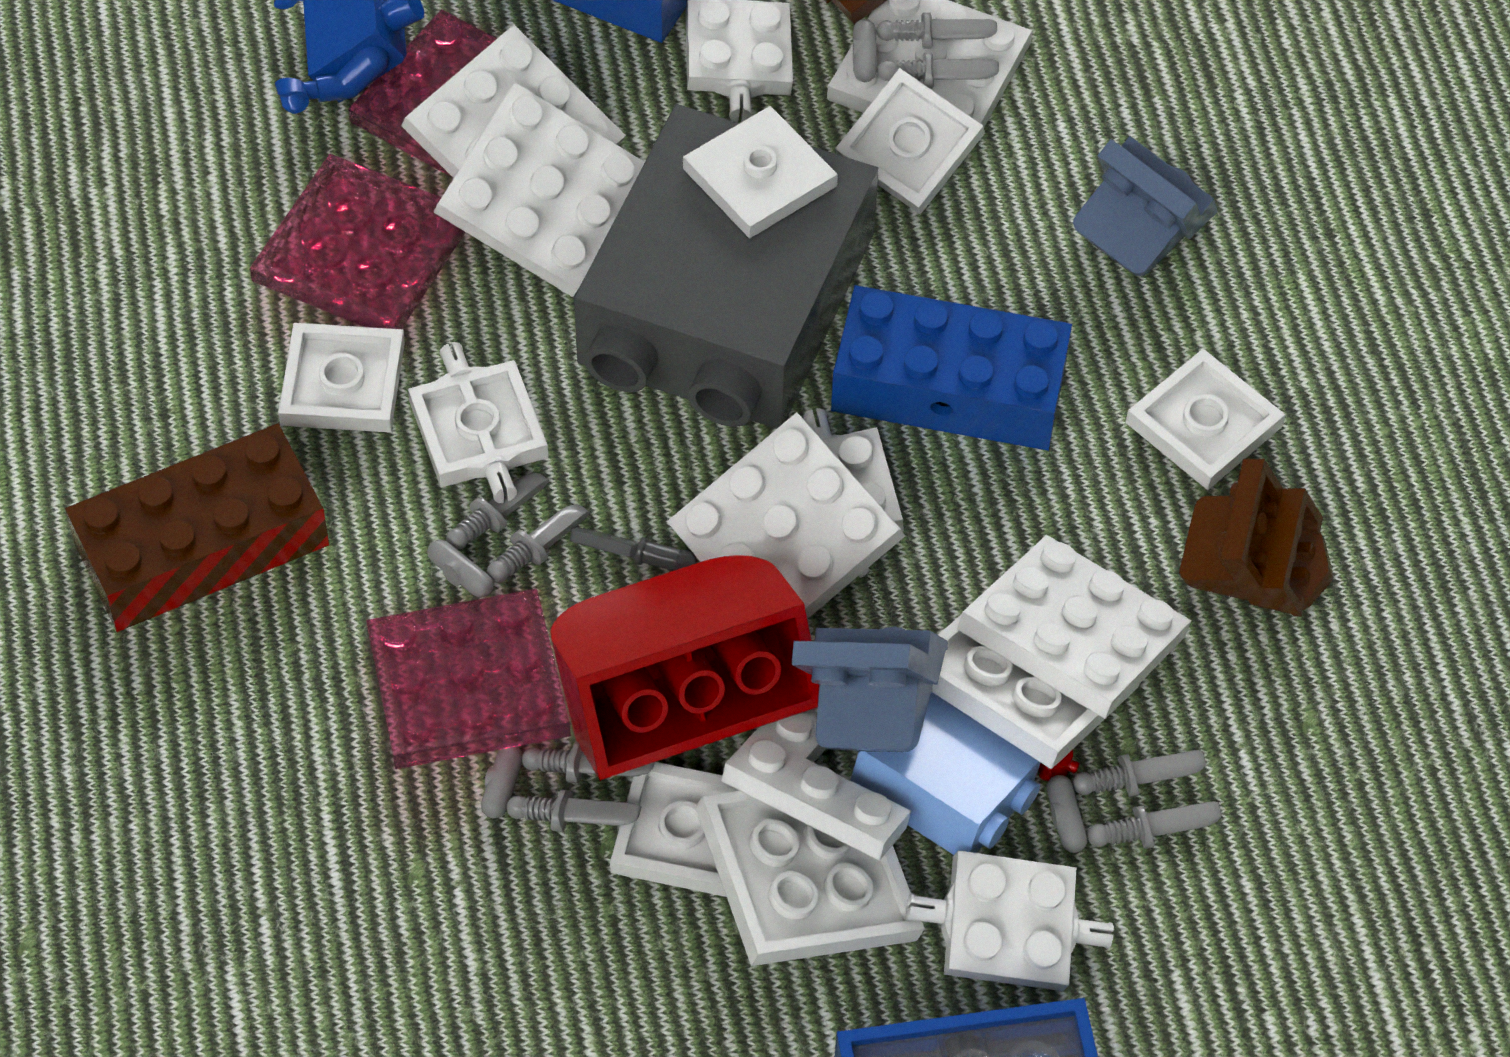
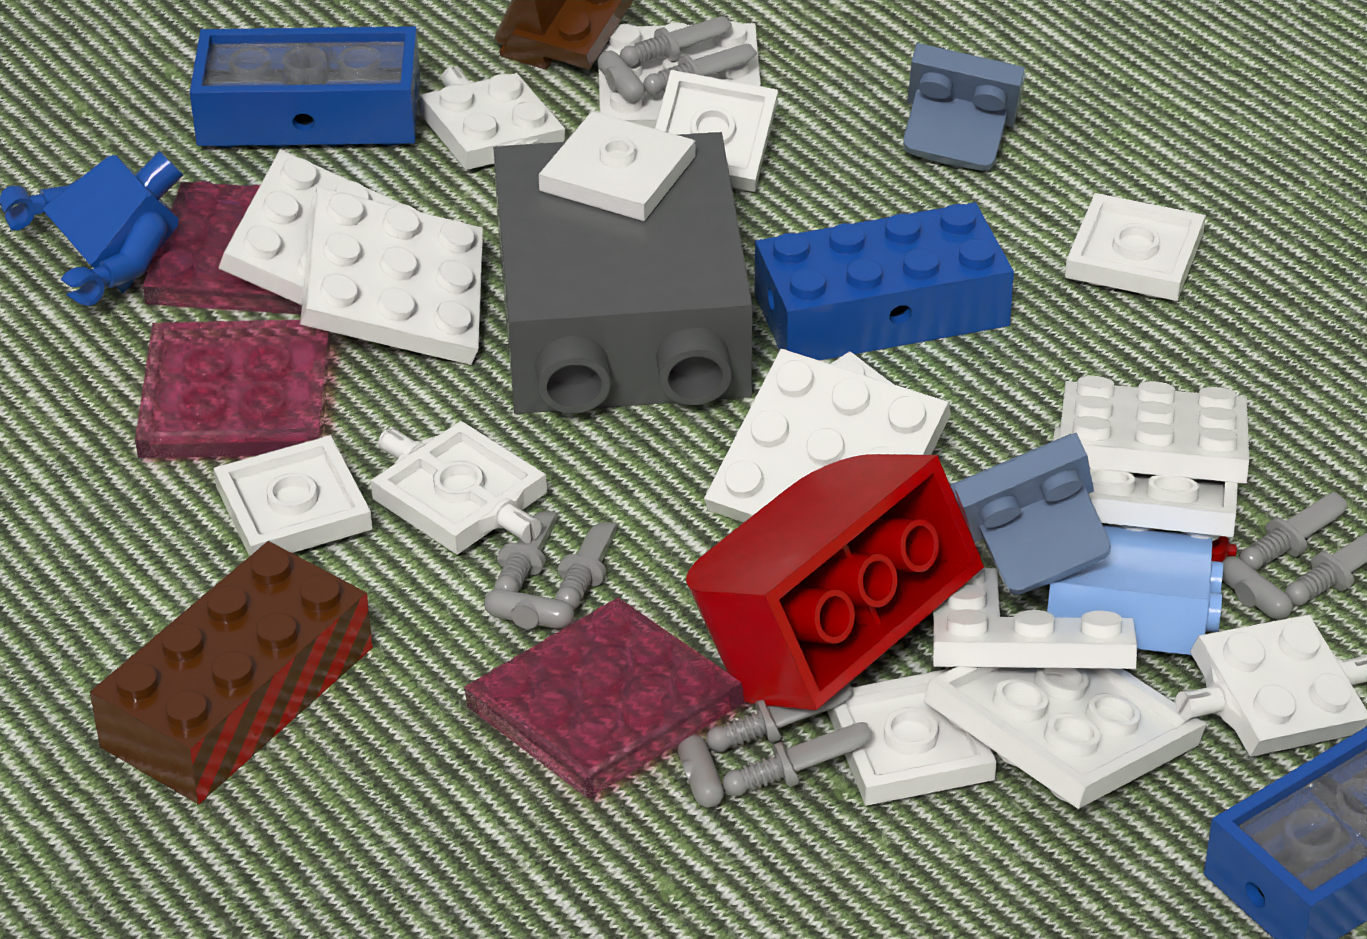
camera: 25 degrees left, 15 degrees down
dark grey piece [570,527,697,571] -> none
reddish brown piece [1179,459,1333,617] -> none

